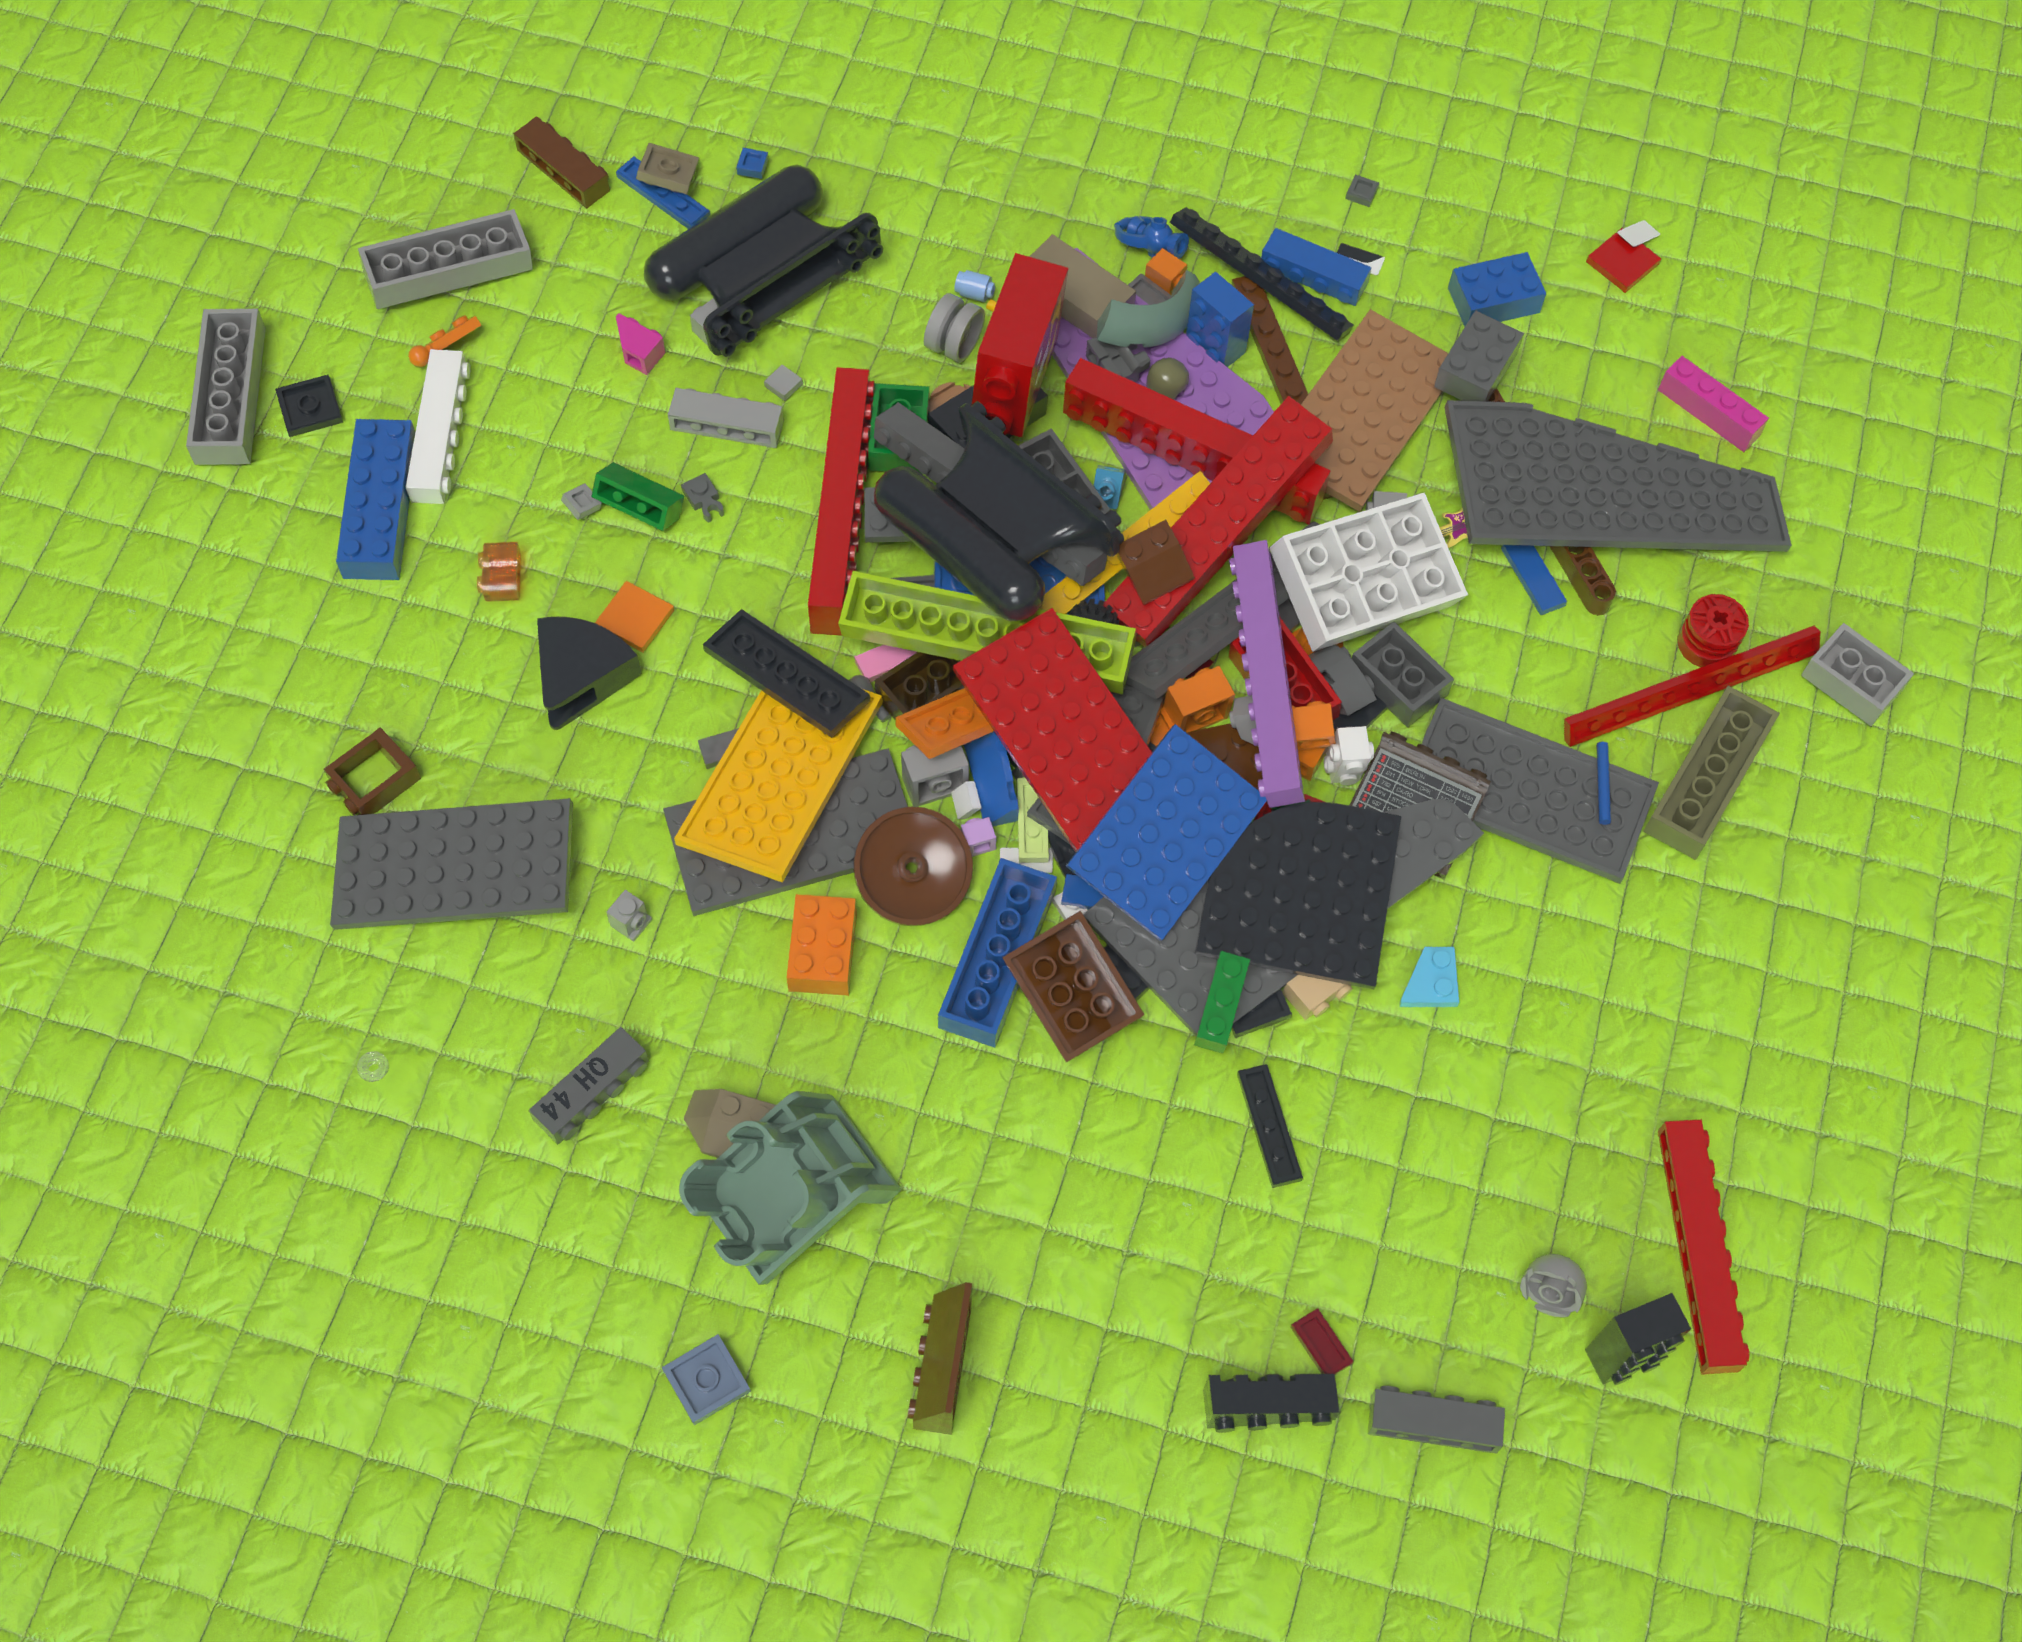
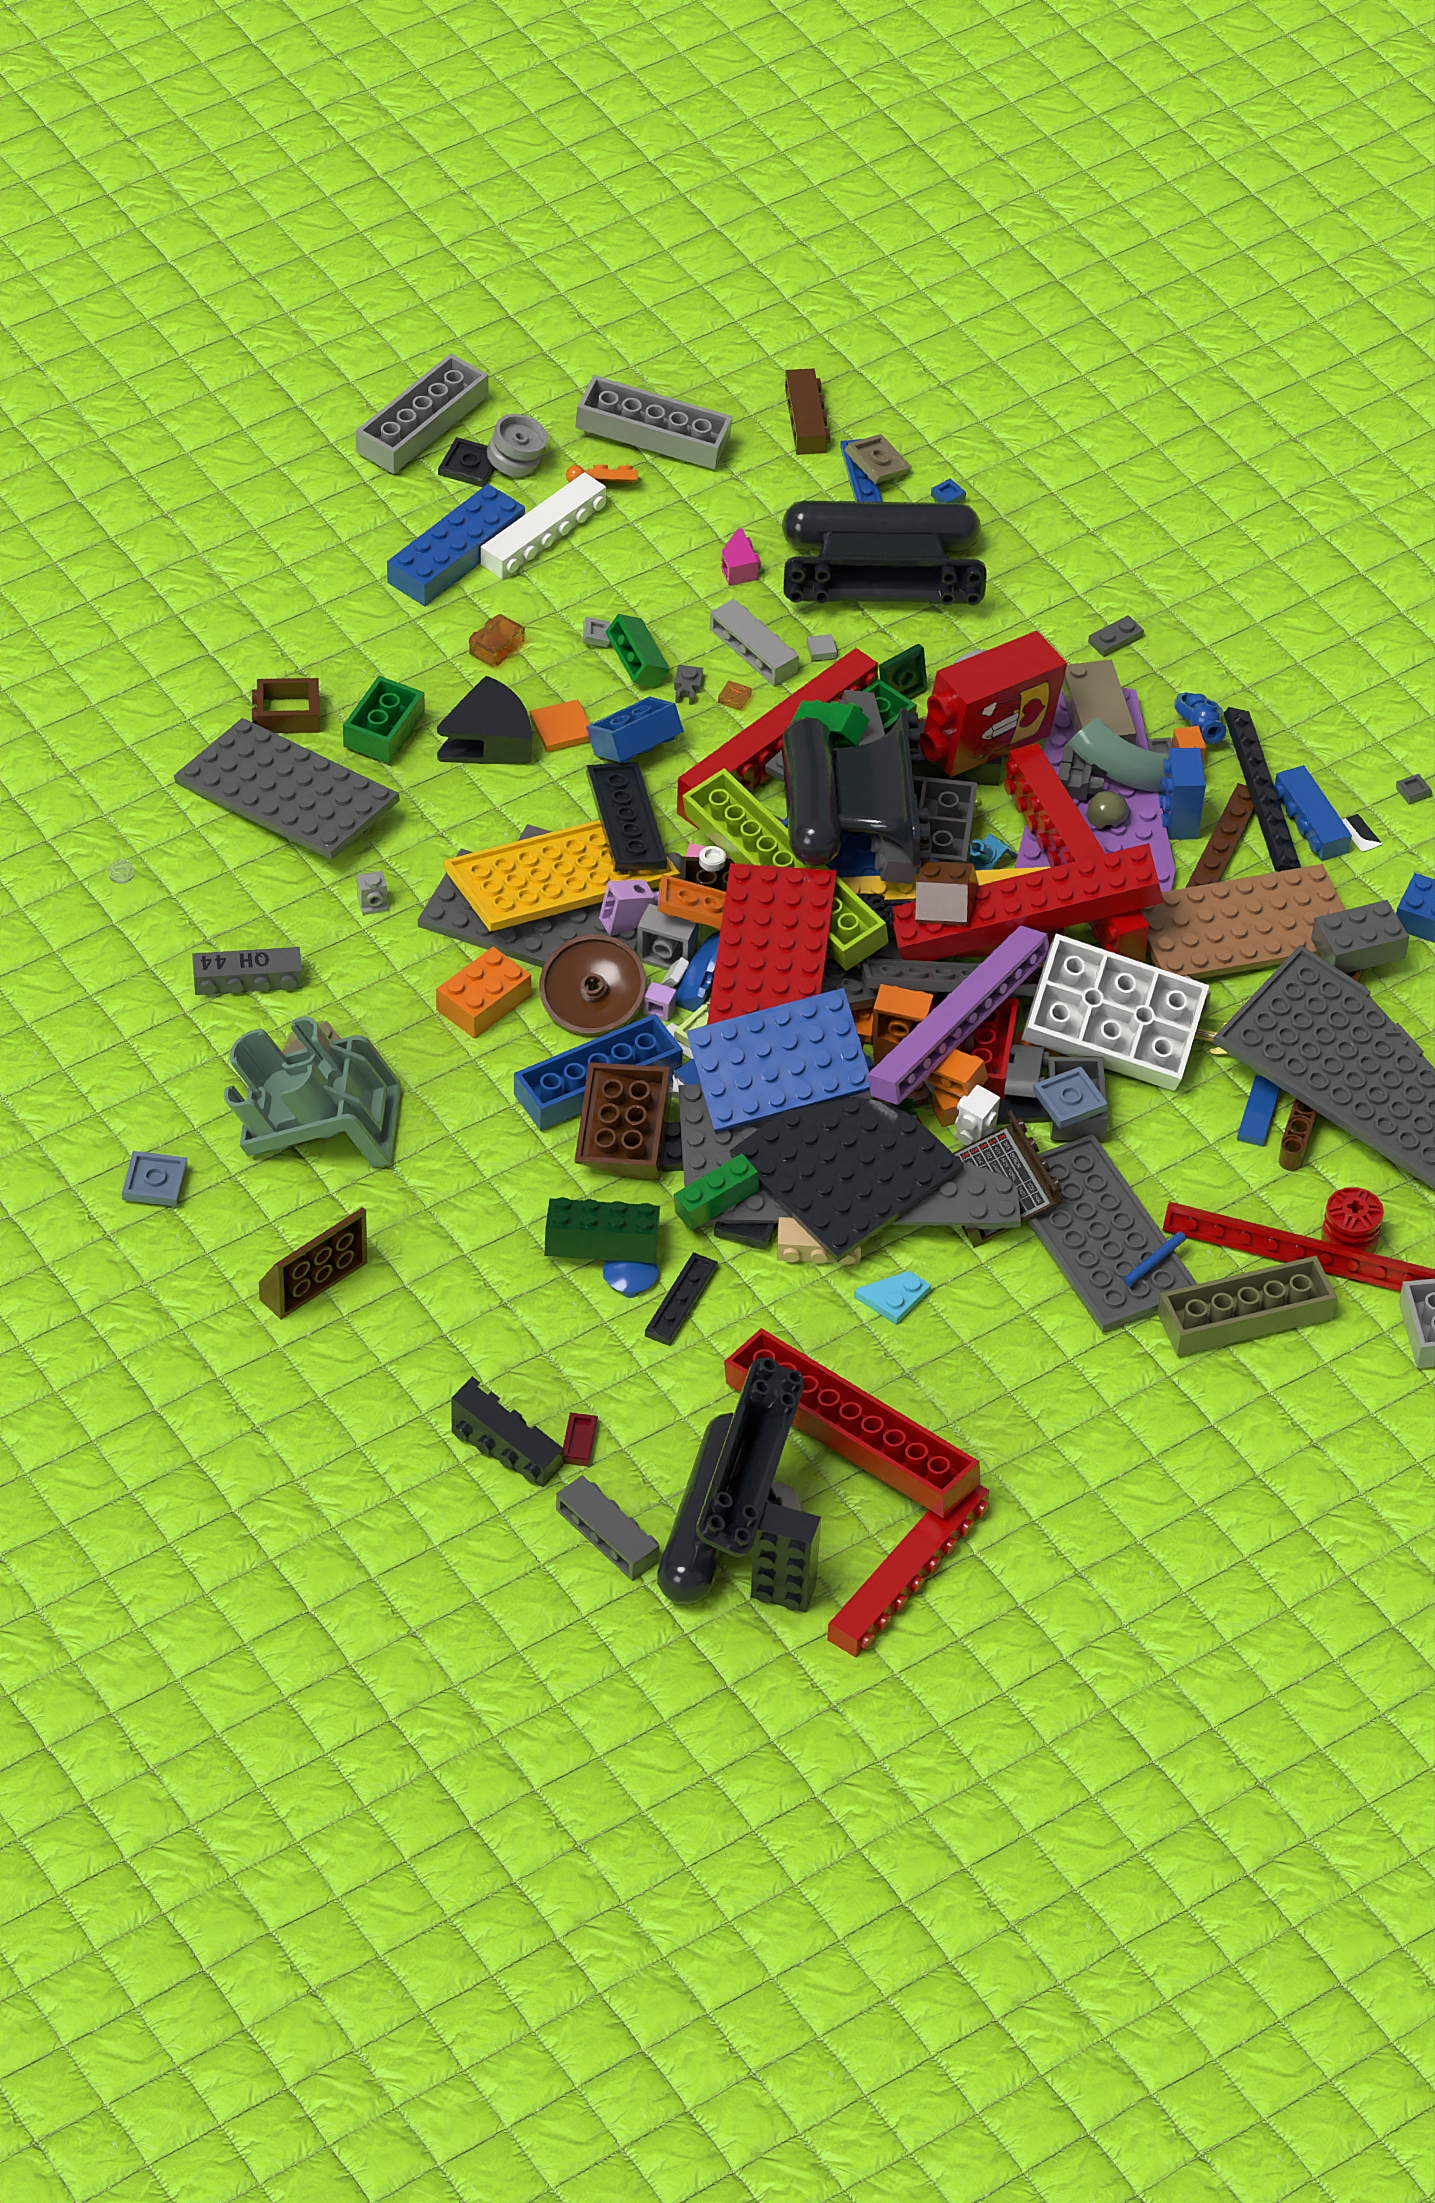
camera: 40 degrees right, 15 degrees down
none -> green brick [343,675,425,763]
none -> light grey wheel [487,414,548,477]
none -> dark green brick [544,1197,660,1264]
none -> blue brick [586,696,684,763]
none -> lavender torso [599,880,659,936]
none -> blue dish [603,1260,658,1298]
none -> black piece [657,1357,804,1606]
none -> white tile [699,846,726,871]
none -> clear orange tile [718,680,752,711]
none -> red brick [724,1328,981,1518]
none -> green brick [790,700,870,746]
none -> dark green tile [879,644,928,699]
none -> sand blue plate [1033,1066,1108,1129]
none -> dark grey plate [1088,615,1144,657]

